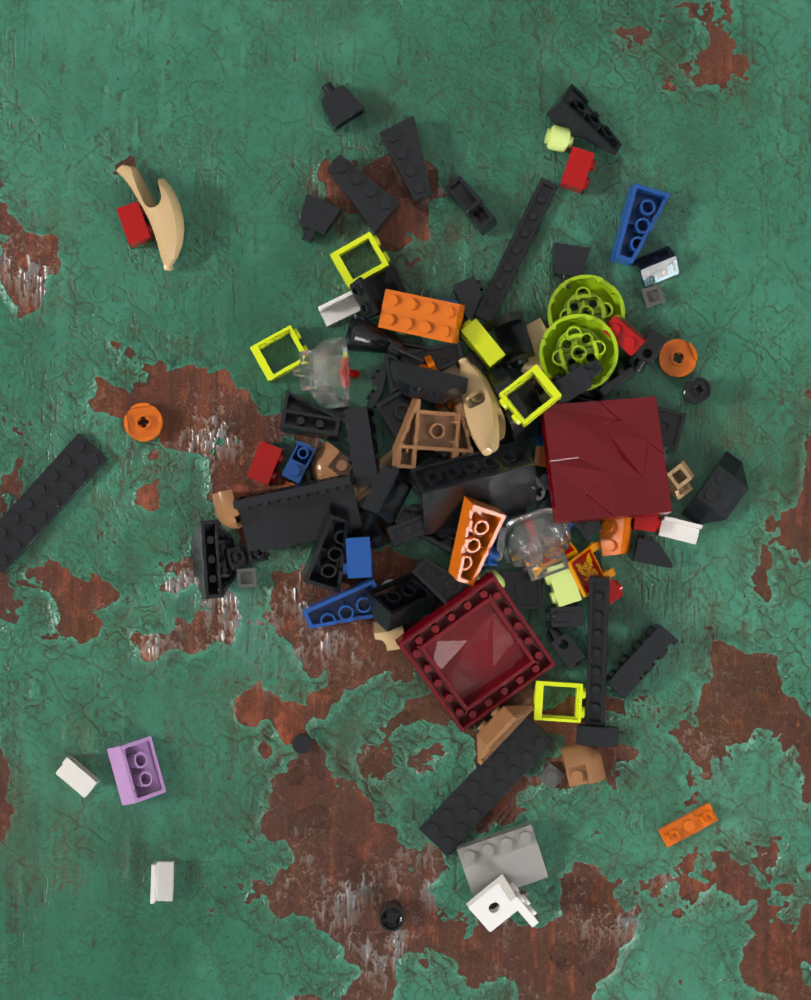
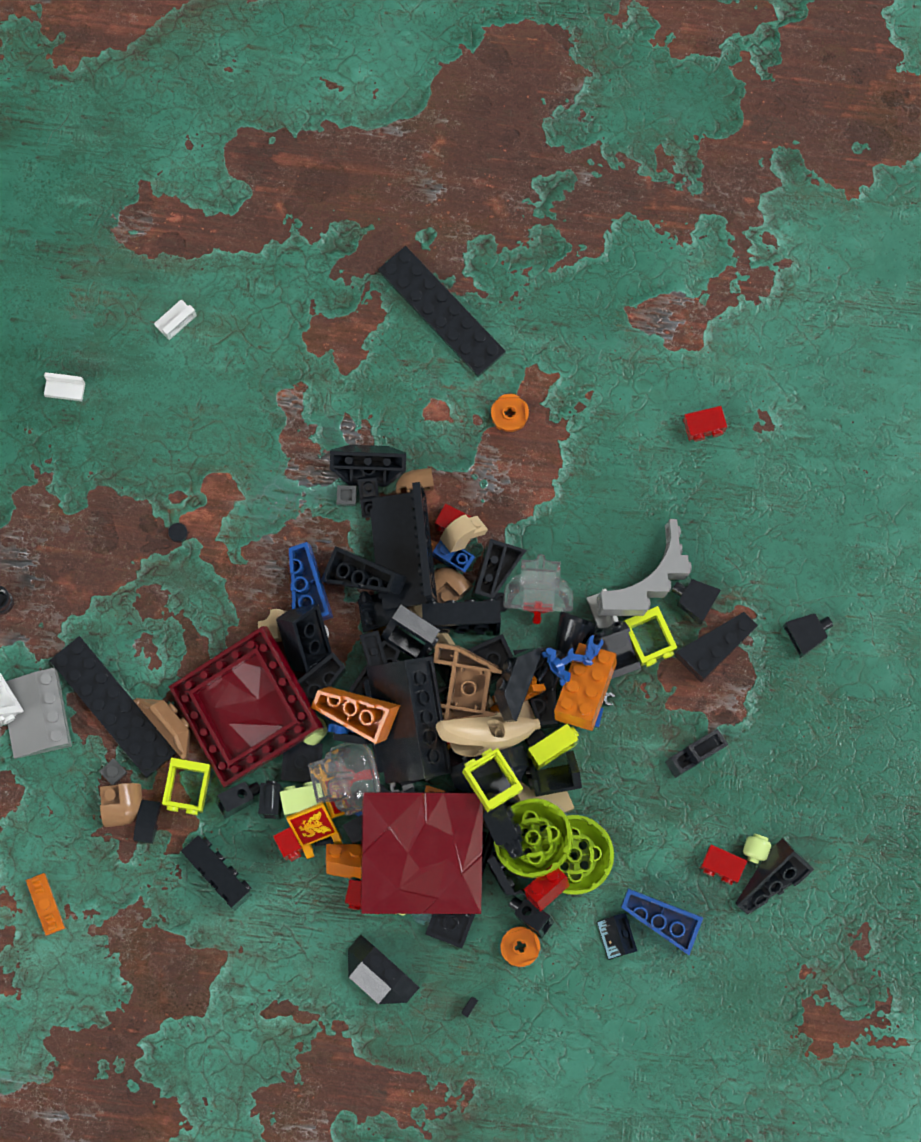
camera: 90 degrees right, 10 degrees down
lavender slope [107,736,166,805] -> none
tan piece [116,165,185,271] -> none
neon yellow window [250,325,311,383] -> none
blue wedge [343,537,374,578] -> none
black slope [366,367,387,409] -> none
black wedge [379,115,432,206] -> none
black slope [452,276,483,321] -> none
black tile [474,178,558,323] -> none
black torso [552,242,590,289] -> none
black tile [585,575,610,726] -> none
black slope [631,535,673,568] -> none
dark grey plate [640,284,665,309] -> none
white panel [657,516,703,545] -> none
tan brick [667,460,695,501] -> none
black wheel [682,377,711,405] -> none
none -> tan brick [440,515,488,553]
none -> black tile [461,996,478,1018]
none -> blue piece [541,635,604,686]
none -> light grey arch [597,519,692,616]

